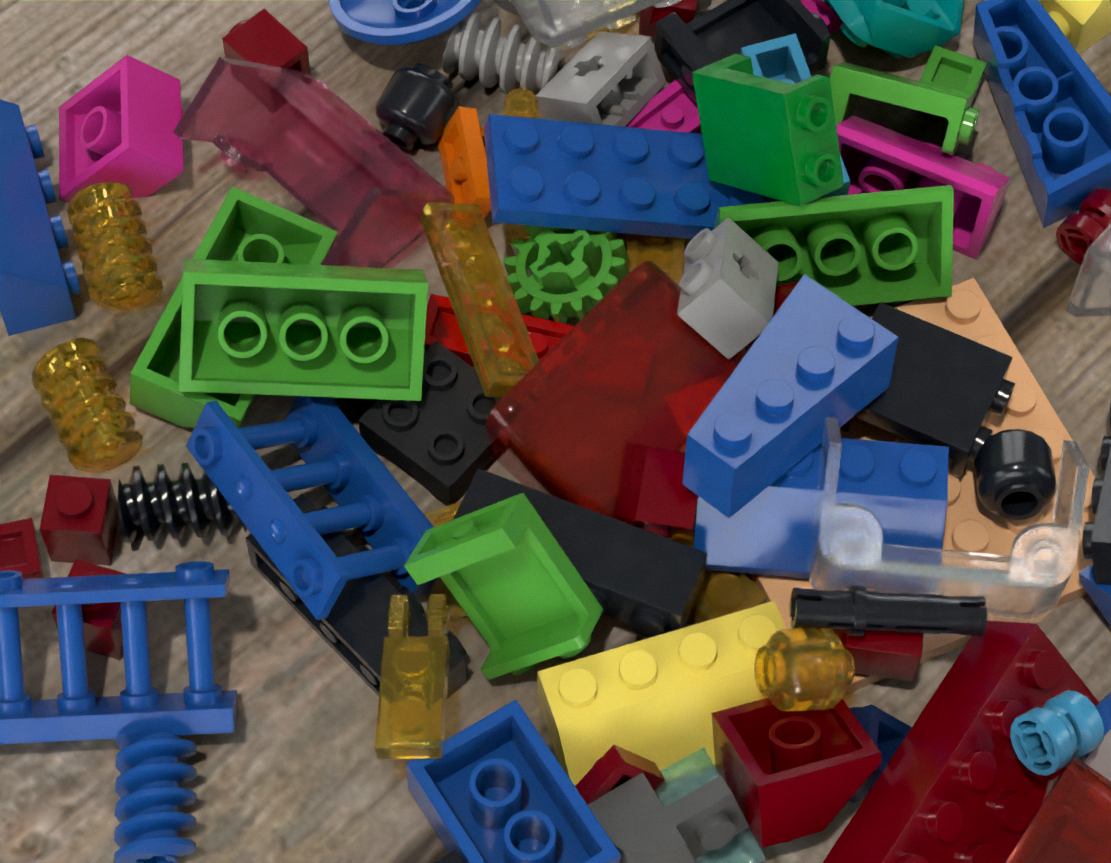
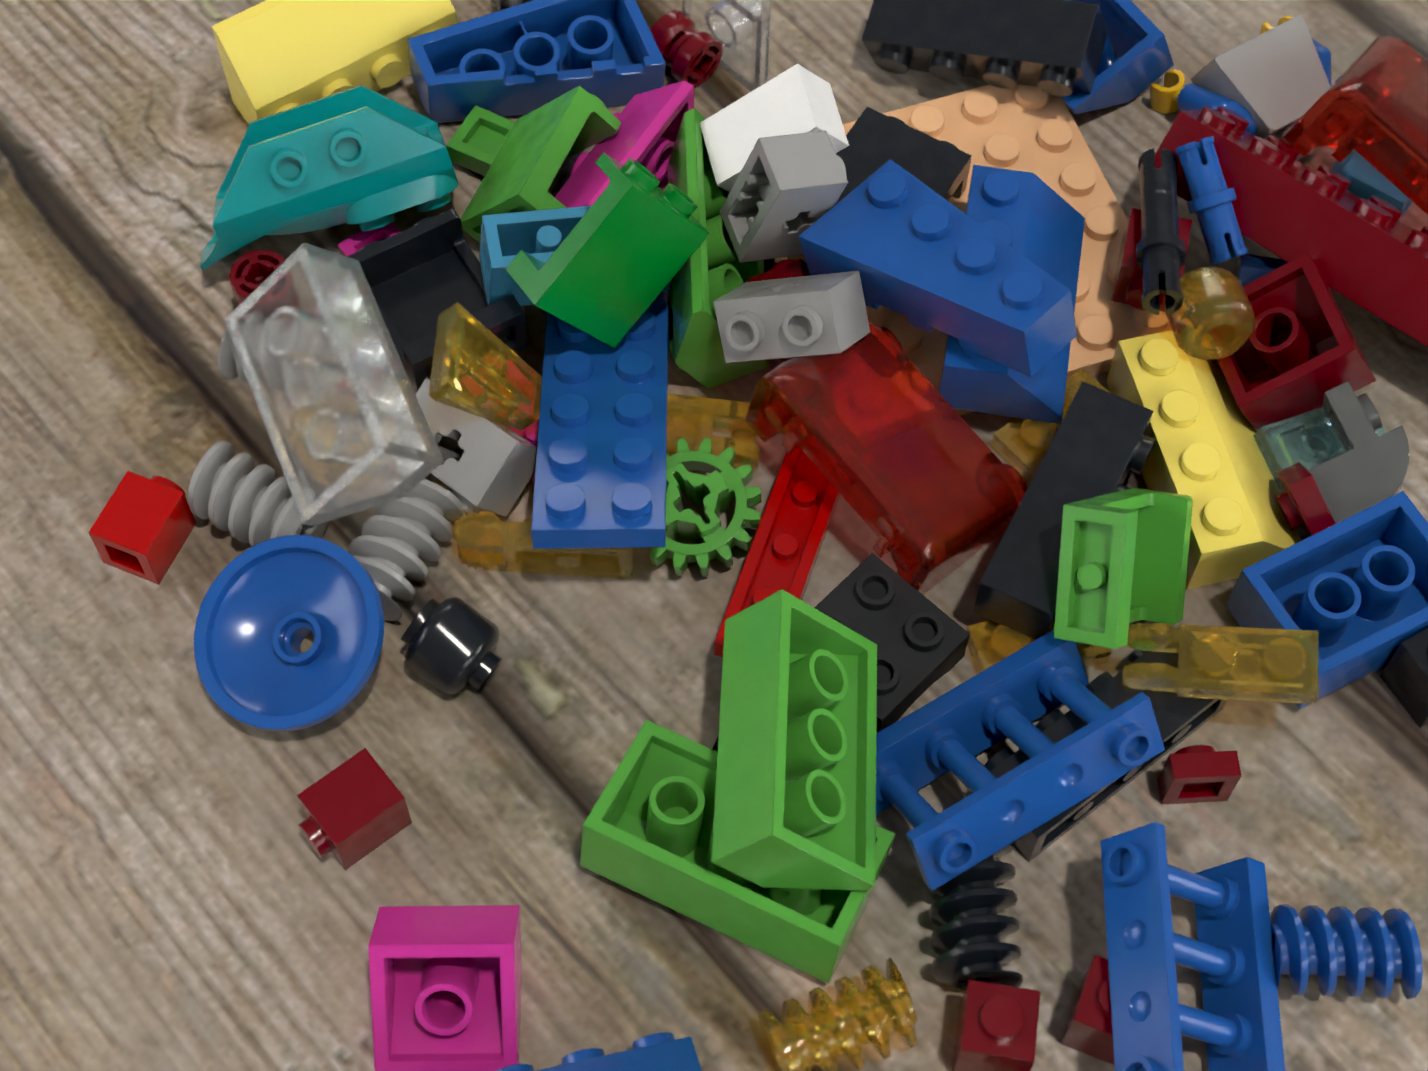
camera: 85 degrees left, 0 degrees up
clear yellow piece [67,182,163,310] -> none
clear pink windscreen [173,57,454,268] -> none
clear yellow plate [419,202,547,397] -> none
orange plate [438,106,491,233] -> none
dark red brick [614,442,698,537] -> none
clear windscreen [808,417,1090,623] -> none
black head [974,429,1057,520] -> none
dark azure wheel [1010,690,1104,776] -> none
none -> clear yellow wing [428,302,542,431]
none -> white brick [699,64,849,192]
none -> light grey brick [720,131,848,263]
none -> dark red plate [1157,745,1242,805]
none -> blue pin [1175,136,1249,265]

